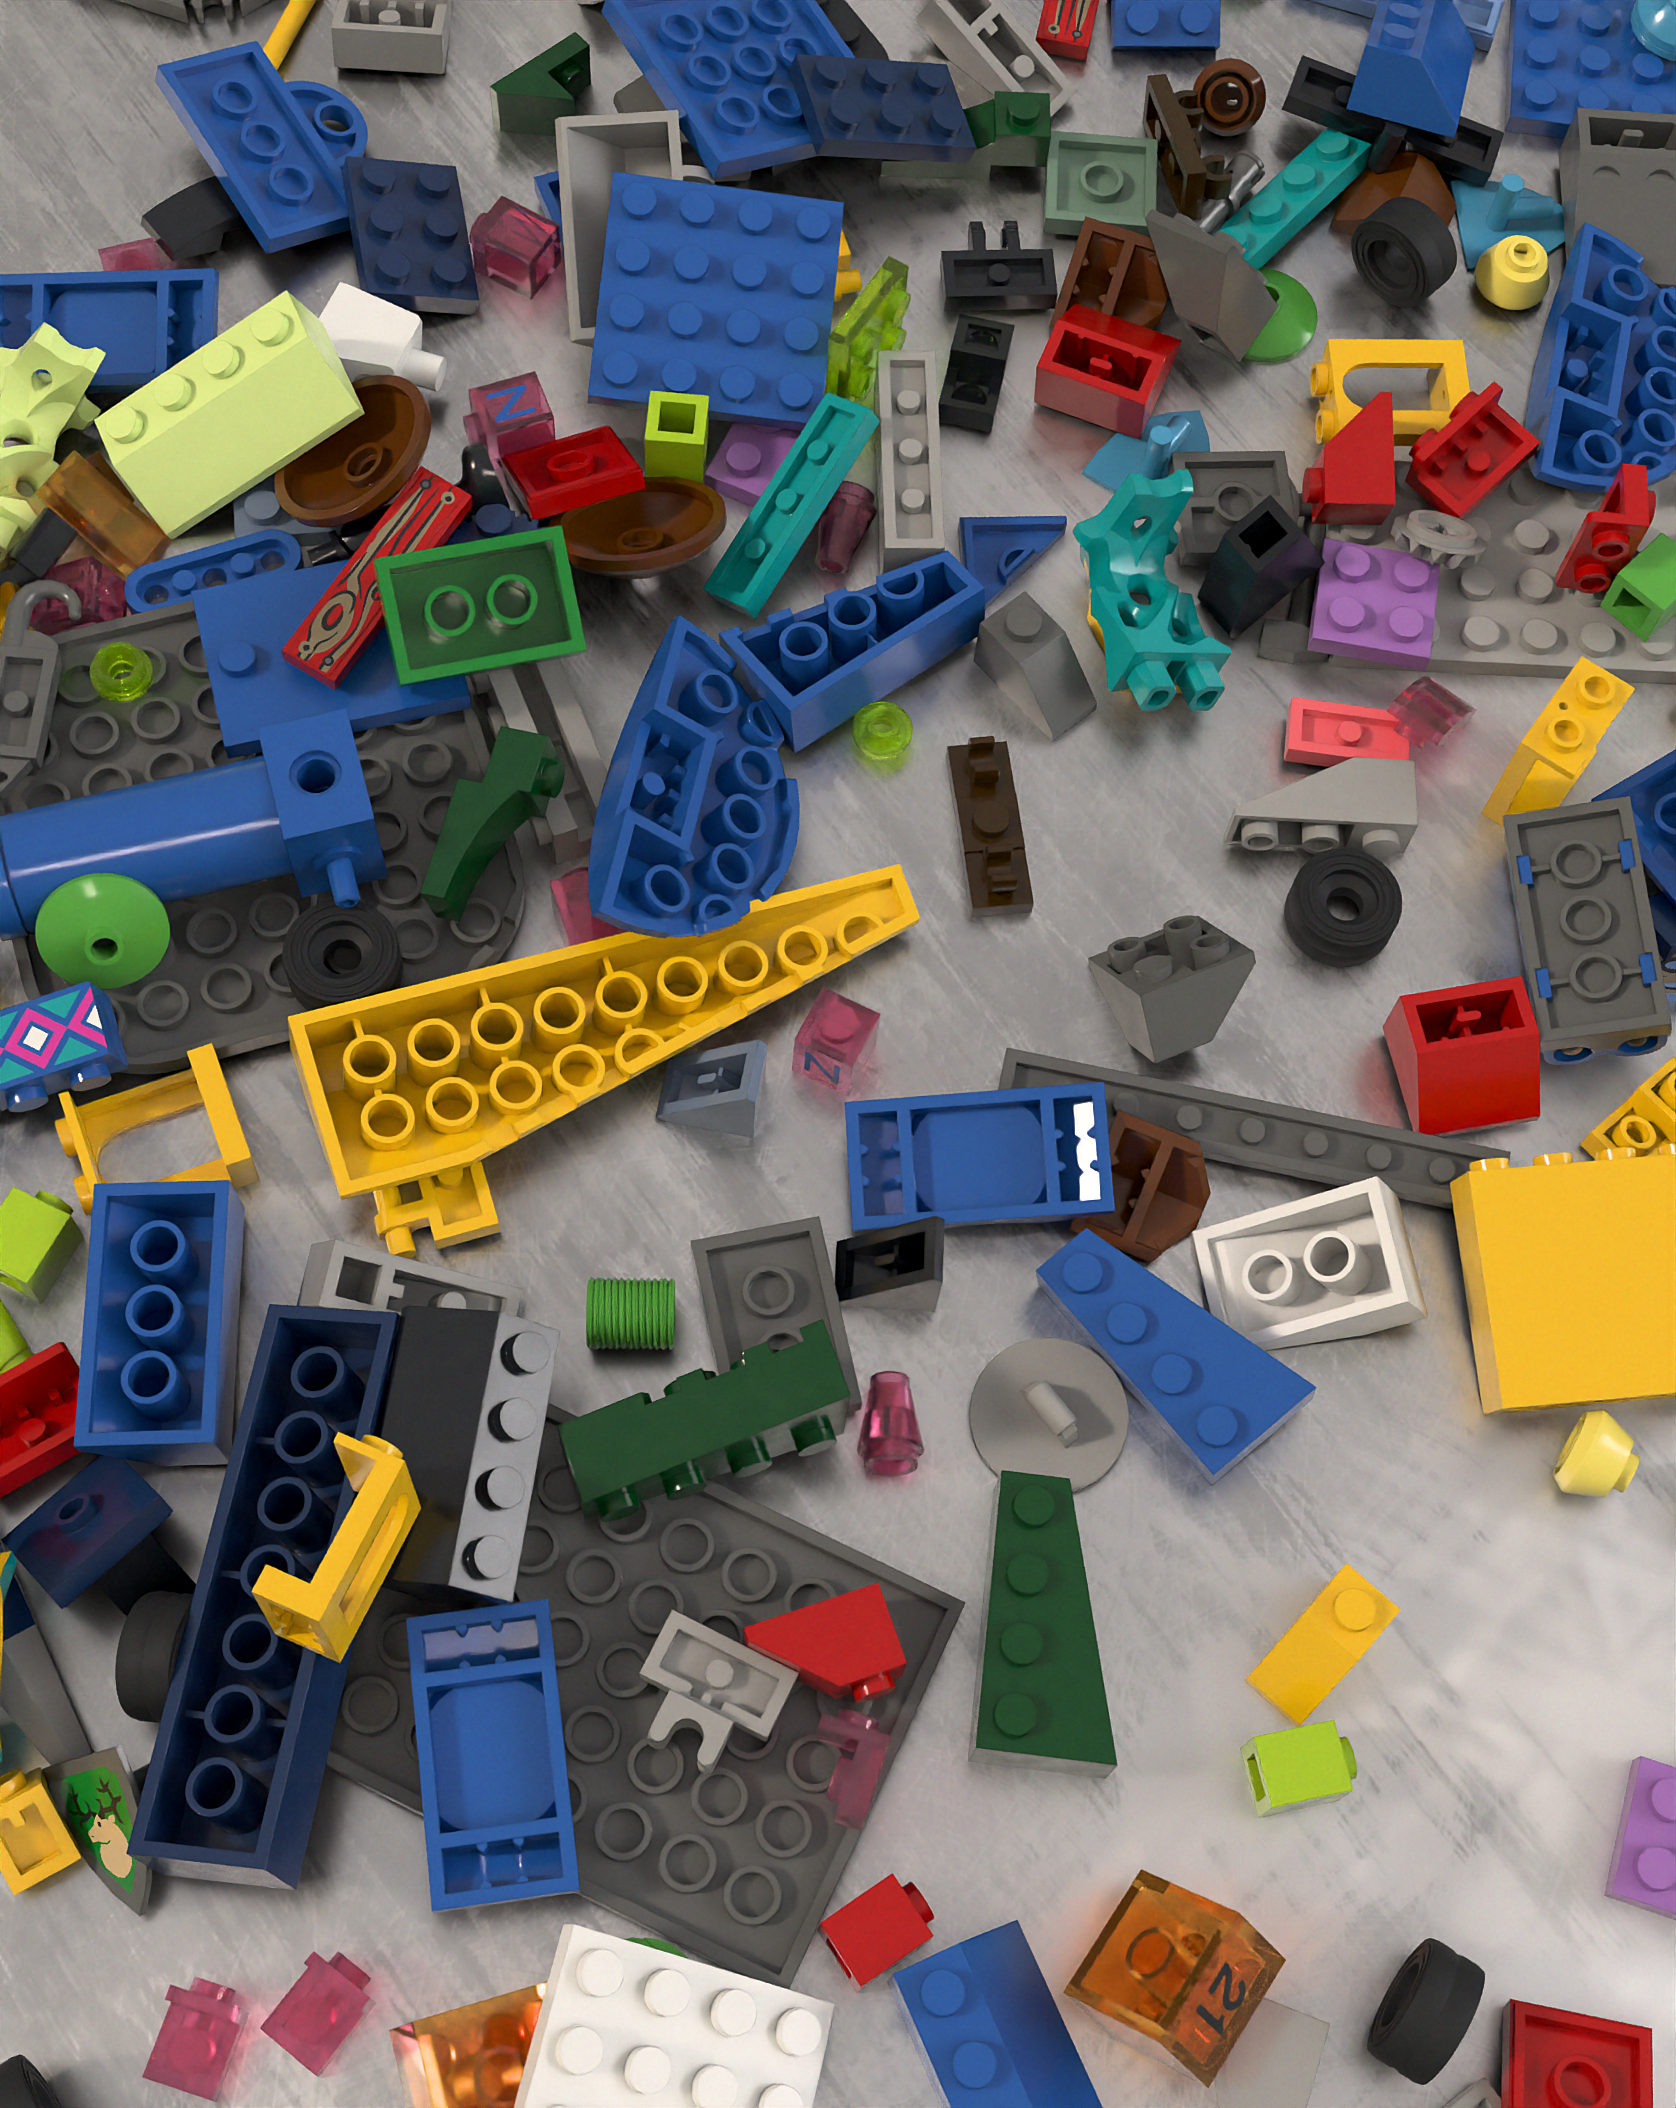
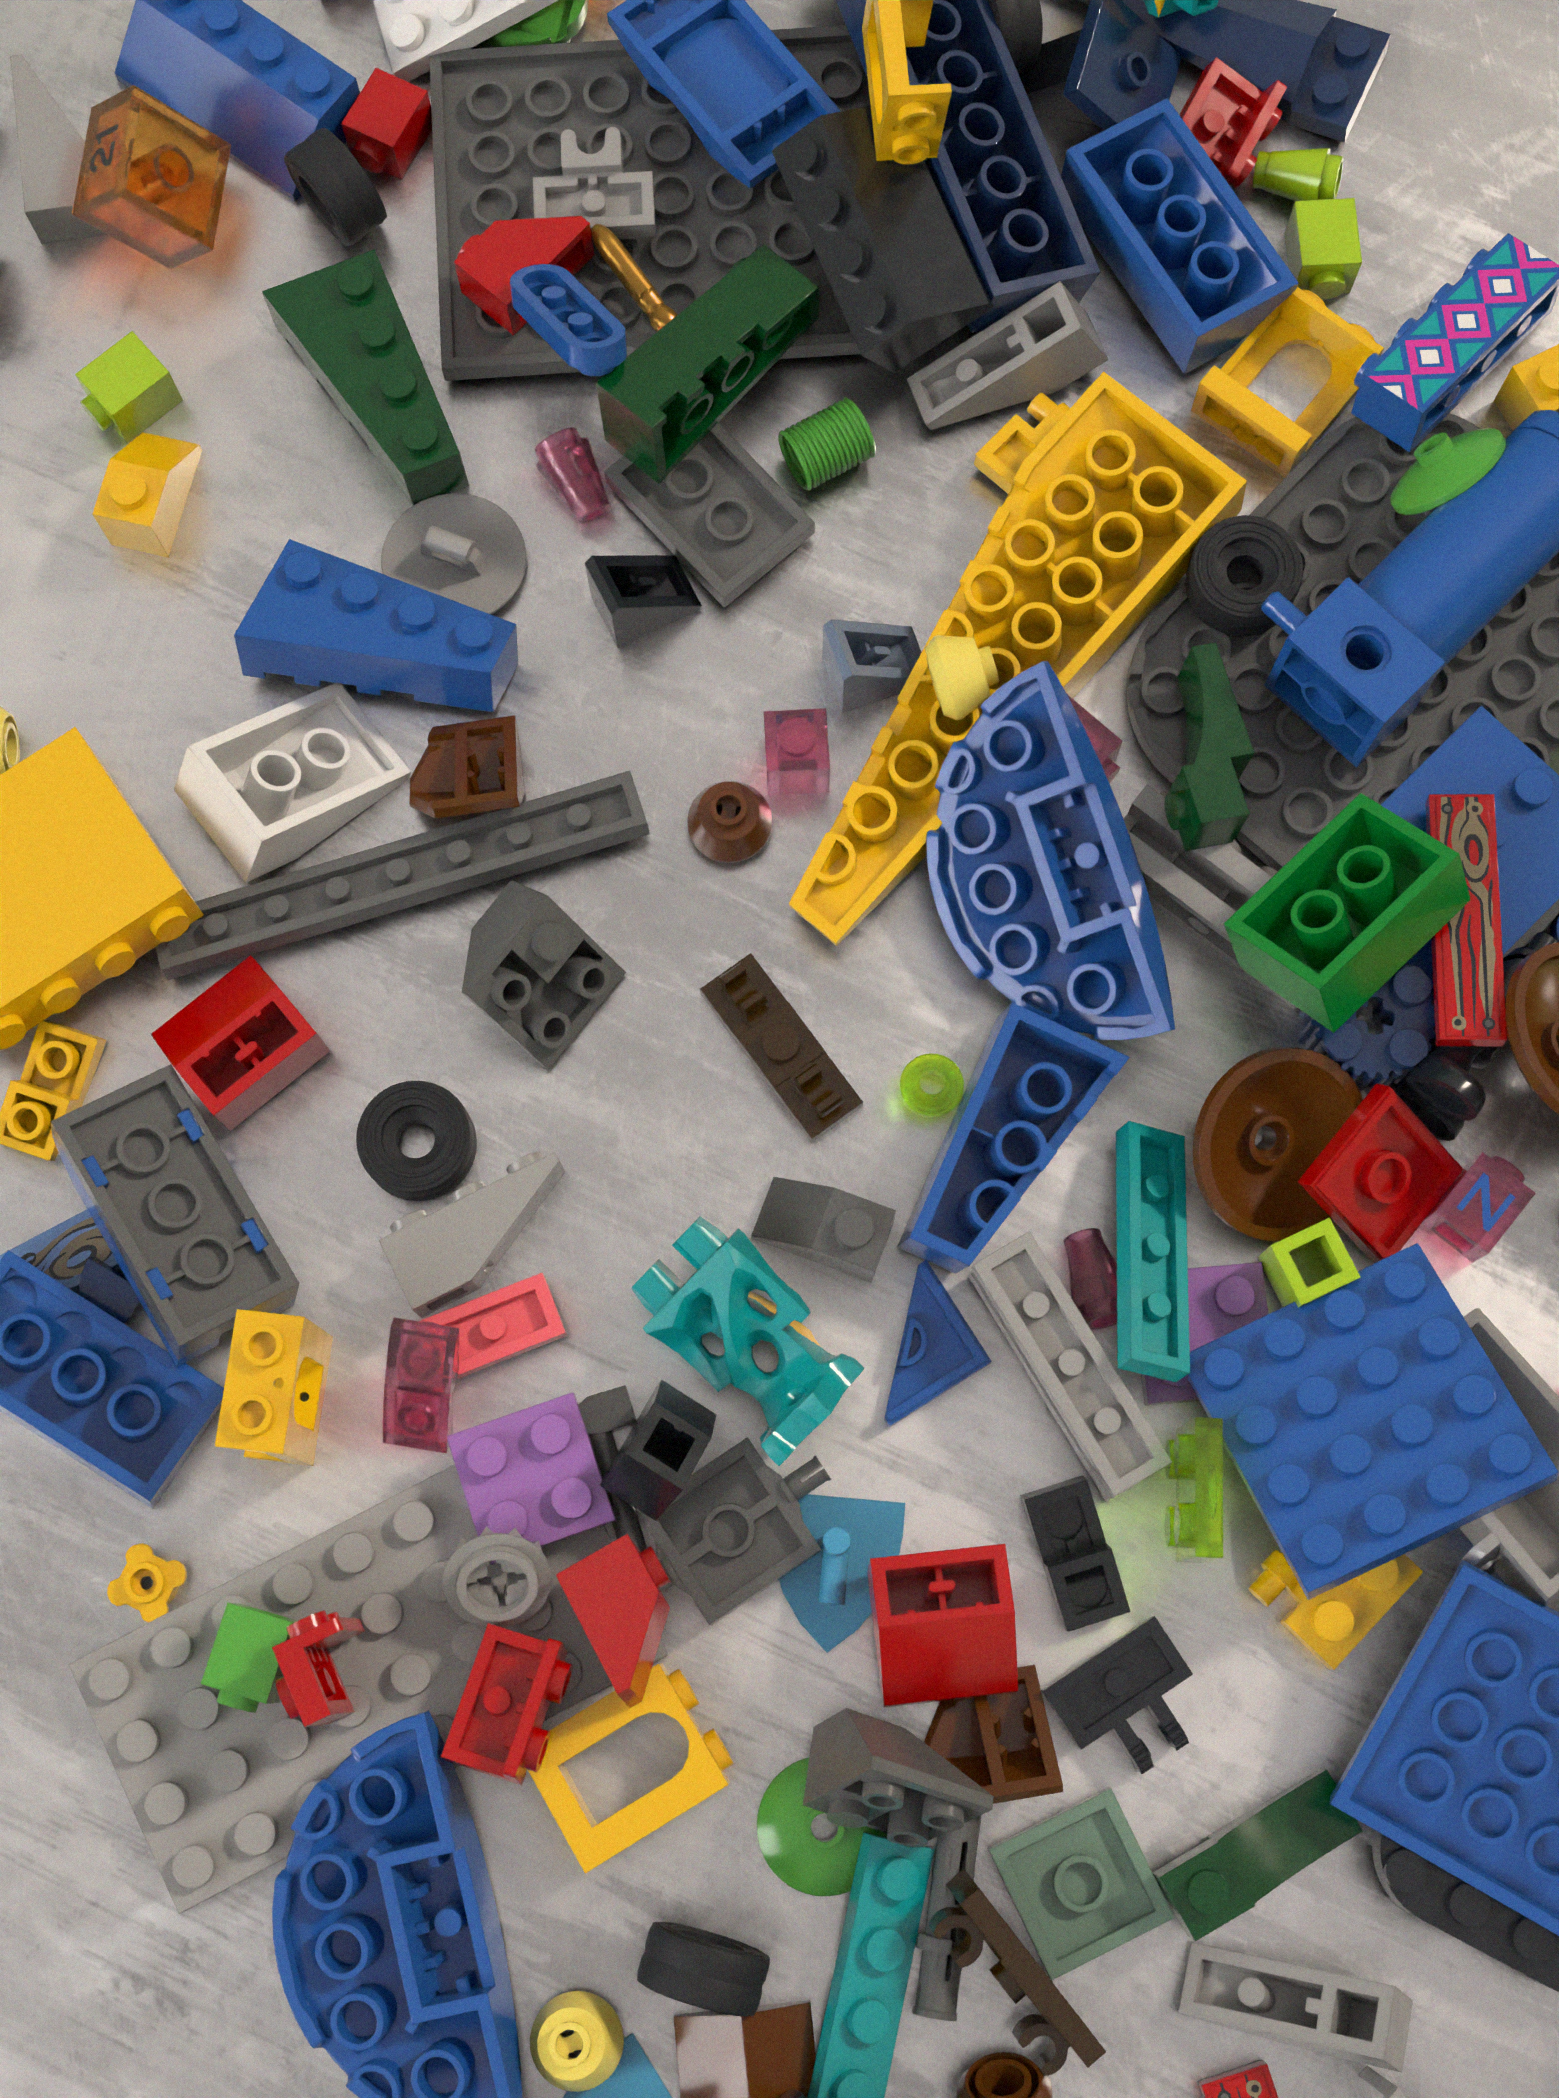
camera: 160 degrees right, 10 degrees up
dark blue plate [789,54,977,164] -> none
clear pink bracket [816,1709,891,1831] -> none
blue slope [844,1082,1115,1233] -> none
none -> black tyre [284,128,387,246]
none -> blue plate [510,264,627,376]
none -> pearl gold piece [591,224,677,332]
none -> reddish brown cone [687,781,772,863]
none -> light yellow cone [925,635,999,720]

